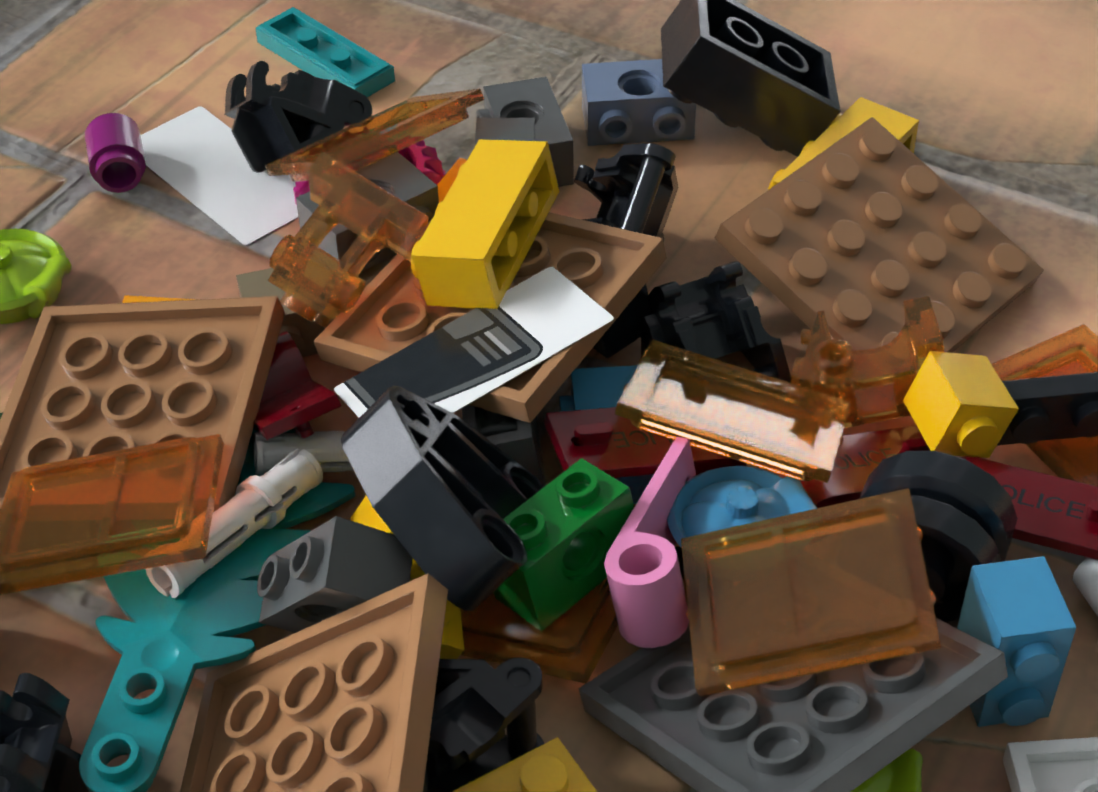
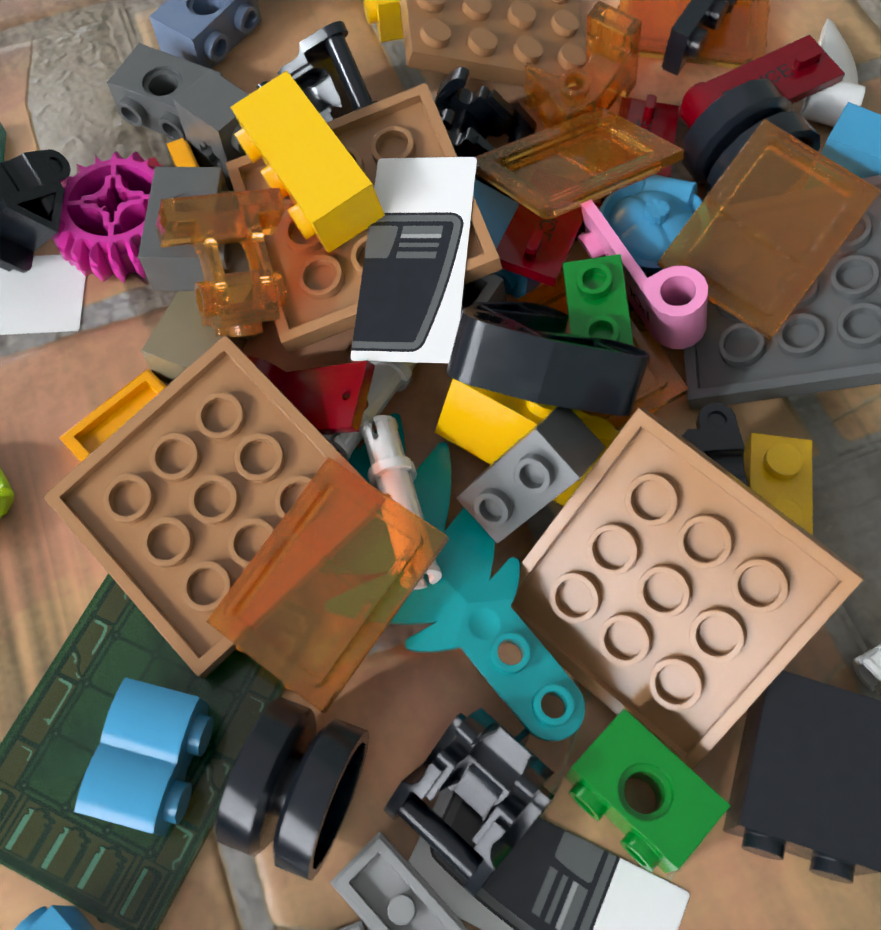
camera: 50 degrees left, 20 degrees up
clear orange piece [265,89,485,182] -> none
yellow brick [903,351,1019,458] -> none

